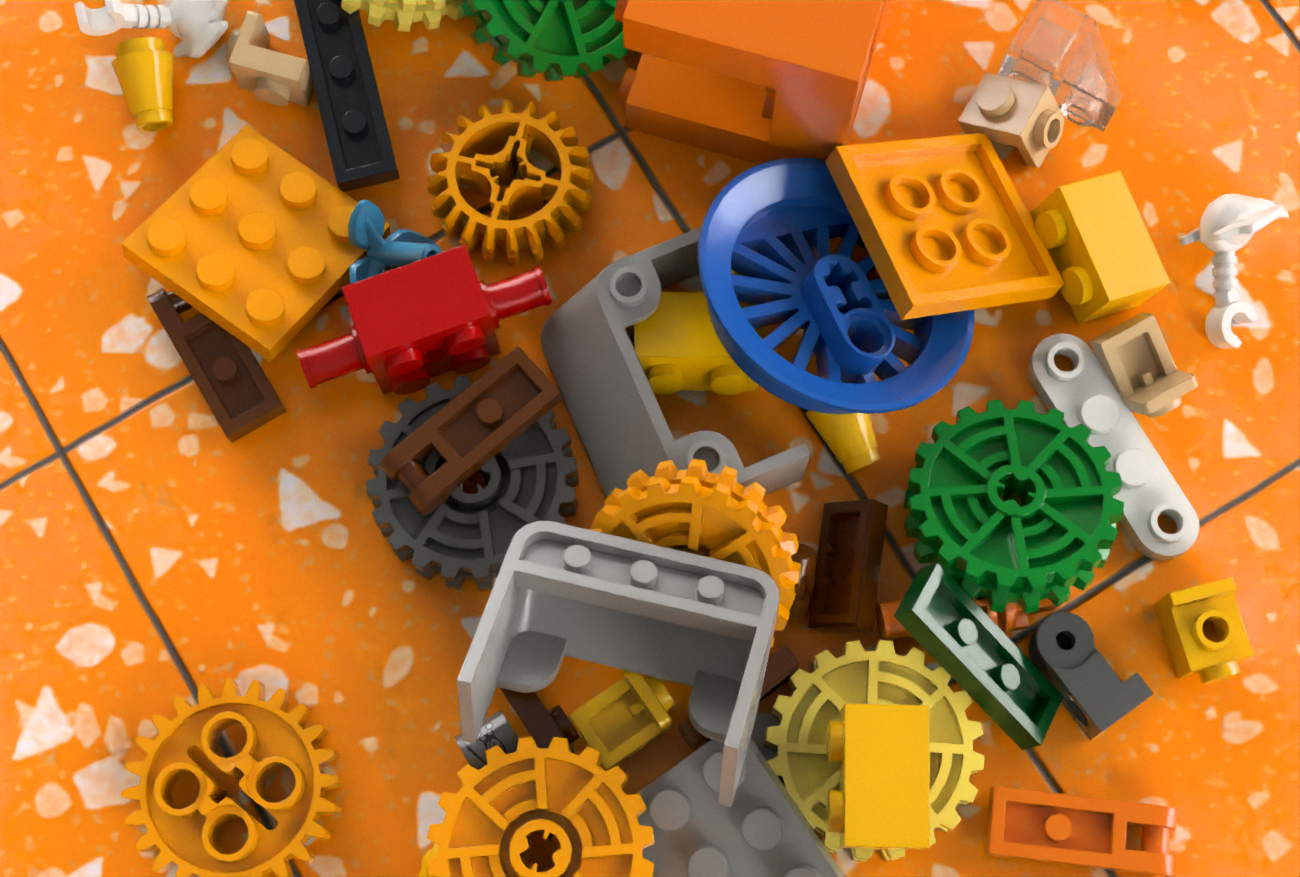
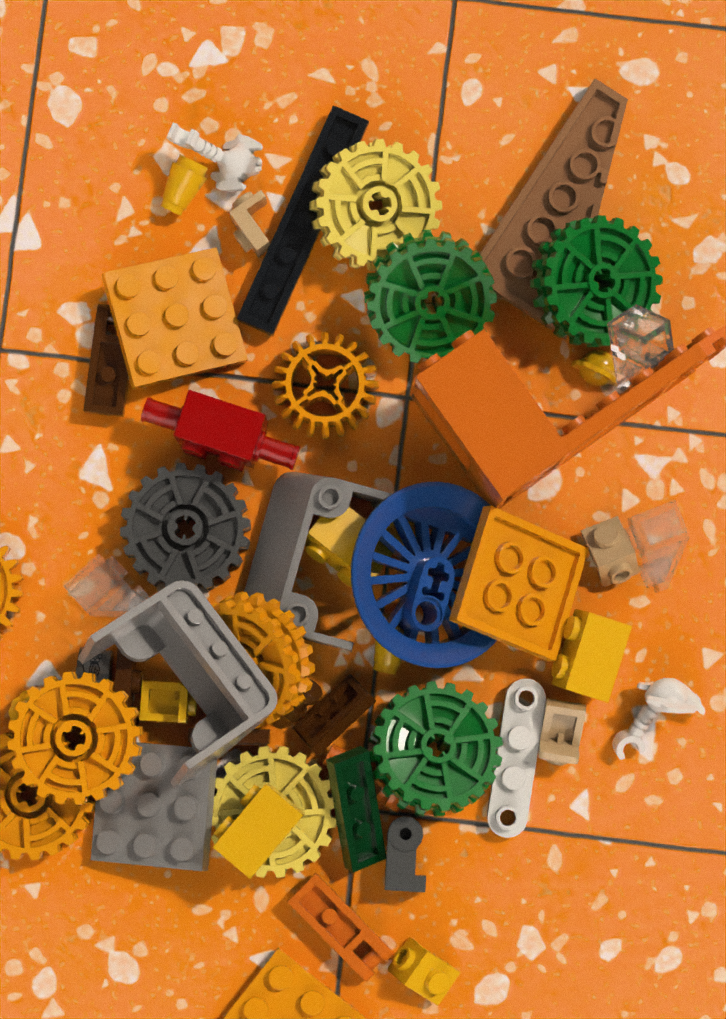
camera: 35 degrees right, 10 degrees up
dark azure plant [348,199,442,284] -> none
reddish brown plate [380,346,562,516] -> none
yellow brick [1154,577,1254,684] -> none
none -> clear slope [63,554,150,618]
none -> yellow bracket [388,937,461,1006]

